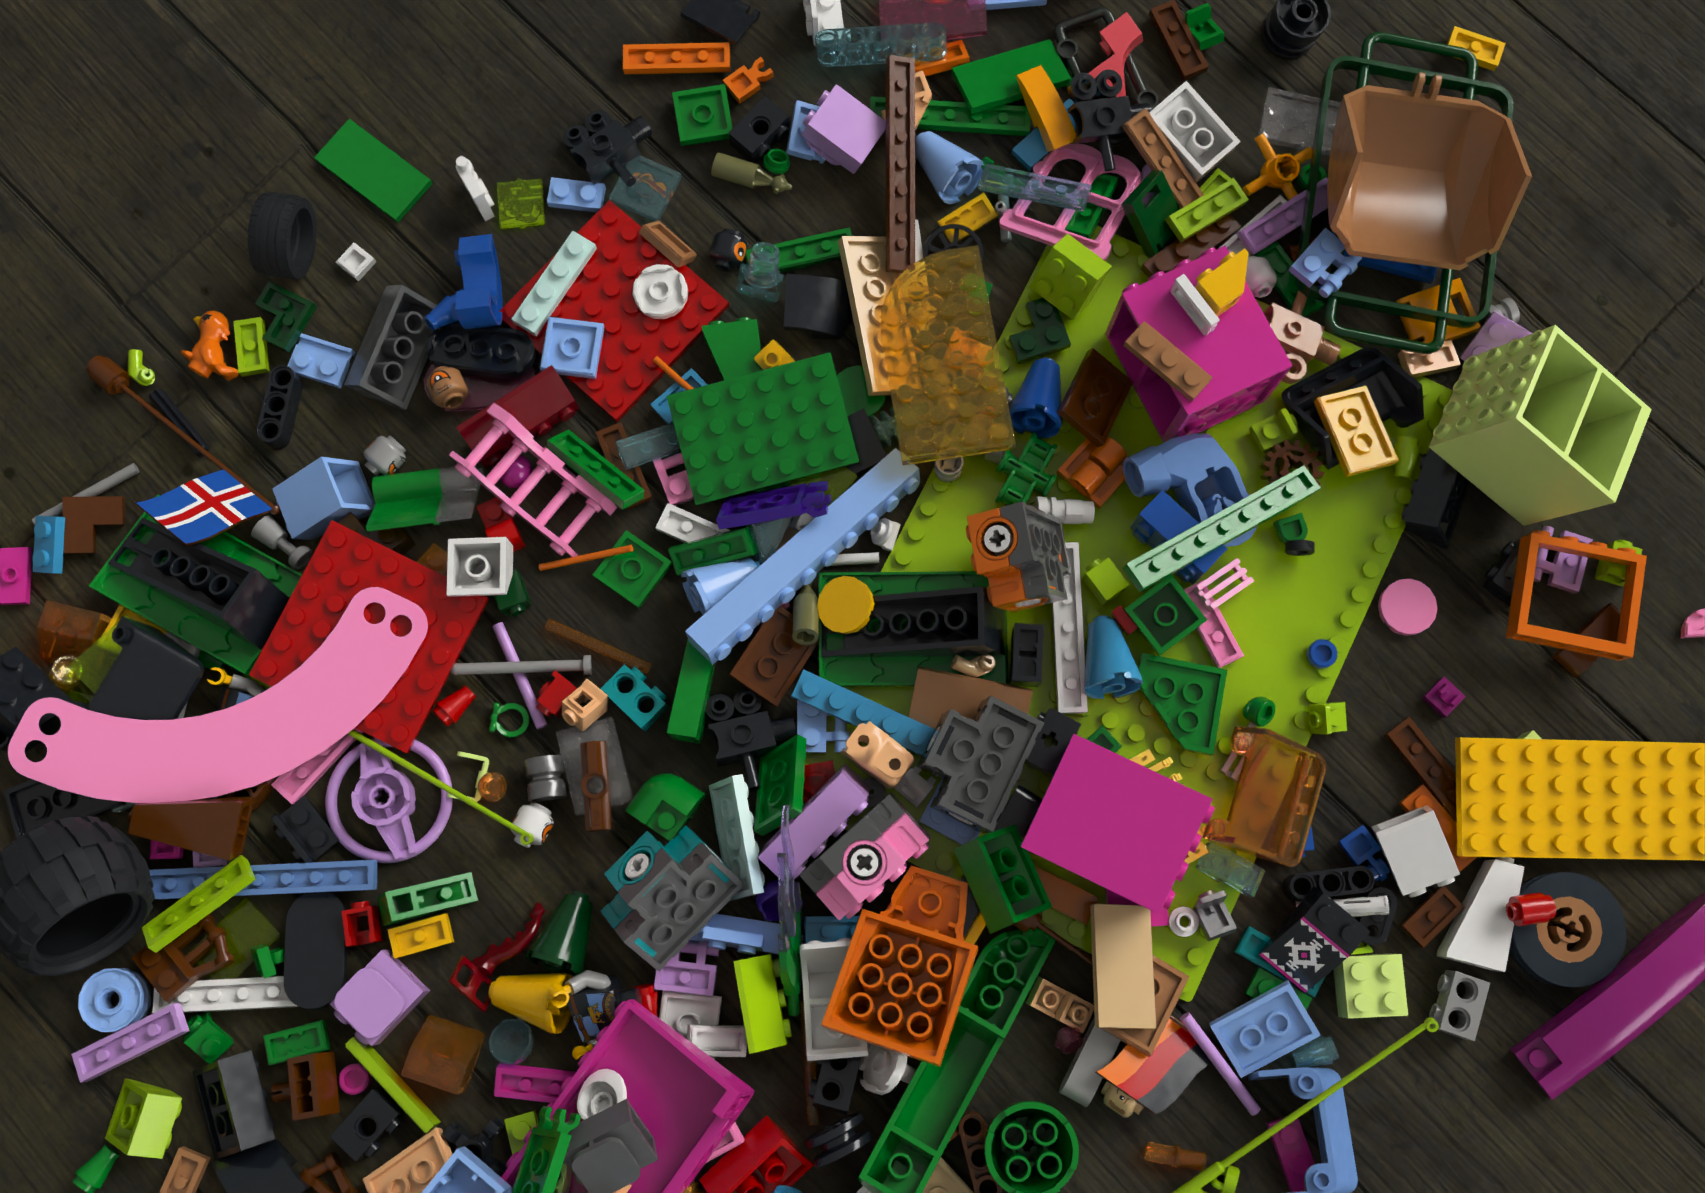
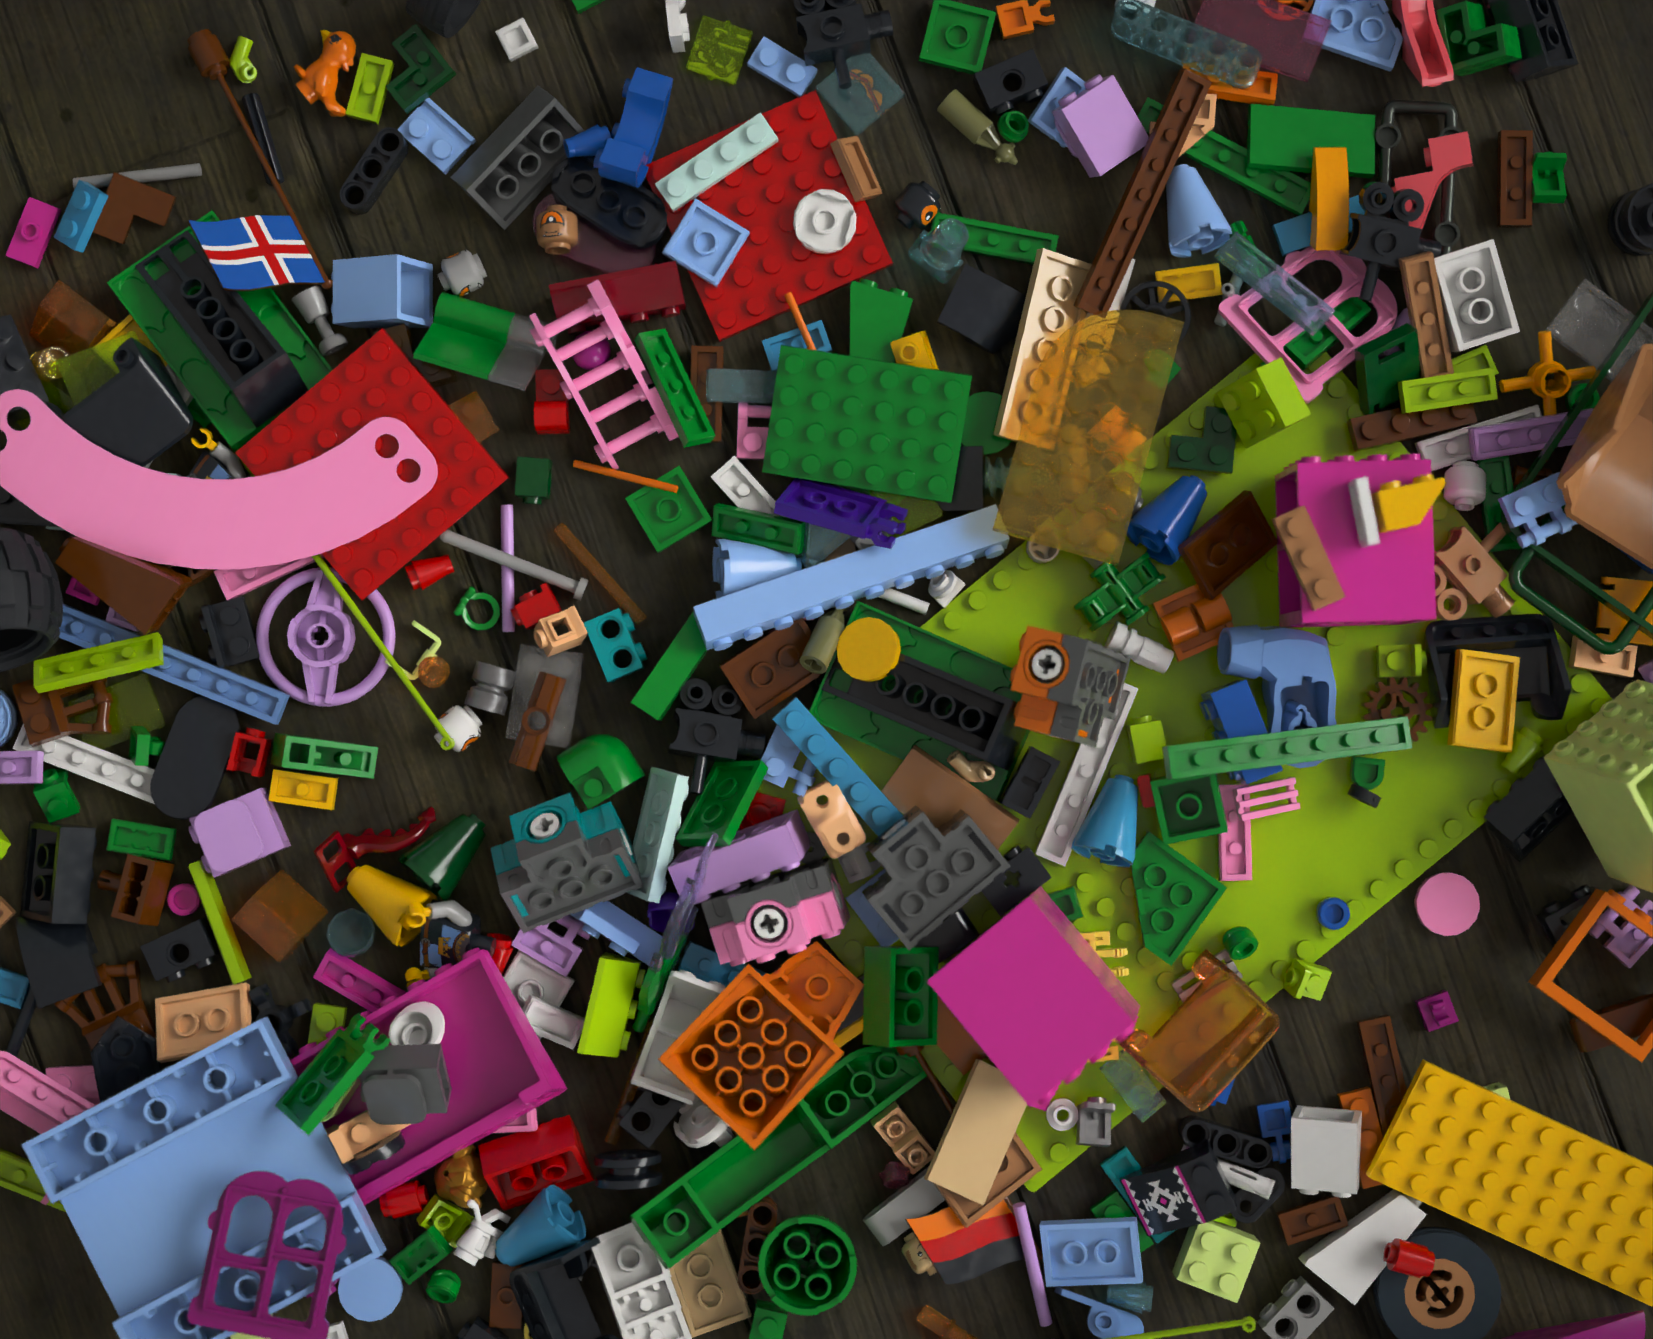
camera: 25 degrees right, 10 degrees up
white slope [447,537,513,597] -> none

